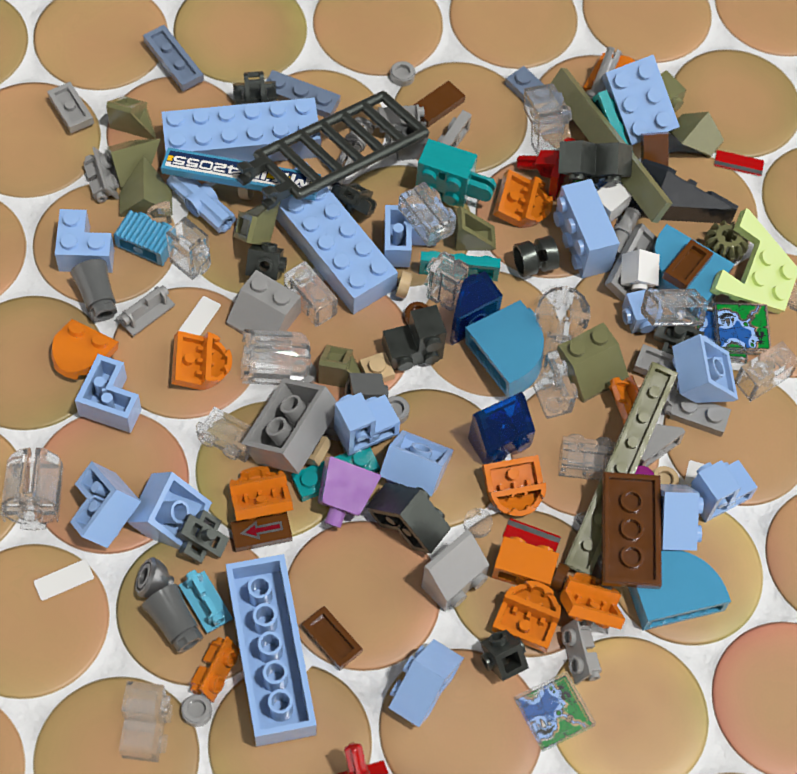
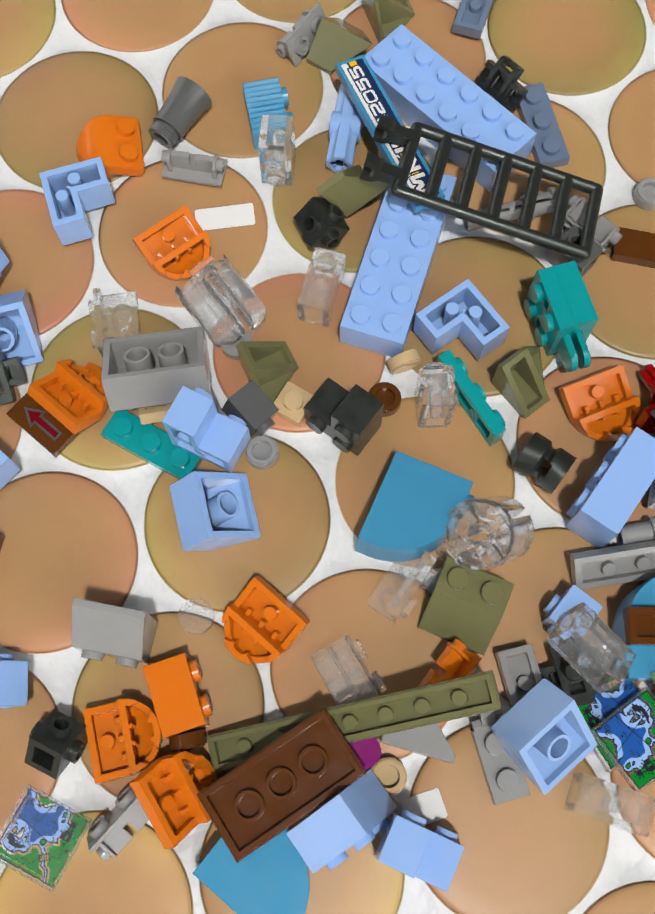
camera: 60 degrees right, 10 degrees up
light blue brick [55,209,115,273] -> none
olive slope [120,155,173,217] -> none
clear tile [146,201,172,224] -> none
light grey slope [226,270,301,351] -> none
medium lavender torso [318,456,381,528] -> none
pearl dark grey piece [331,183,377,216] -> none
pearl dark grey brick [365,483,451,554] -> none
clear brick [398,182,456,247] -> none
light grey plate [438,110,472,148] -> none
clear blue slope [450,271,503,345] -> none
clear blue slope [468,392,535,464] -> none
red sticker [503,518,561,552] -> none
white brick [621,249,660,292] -> none

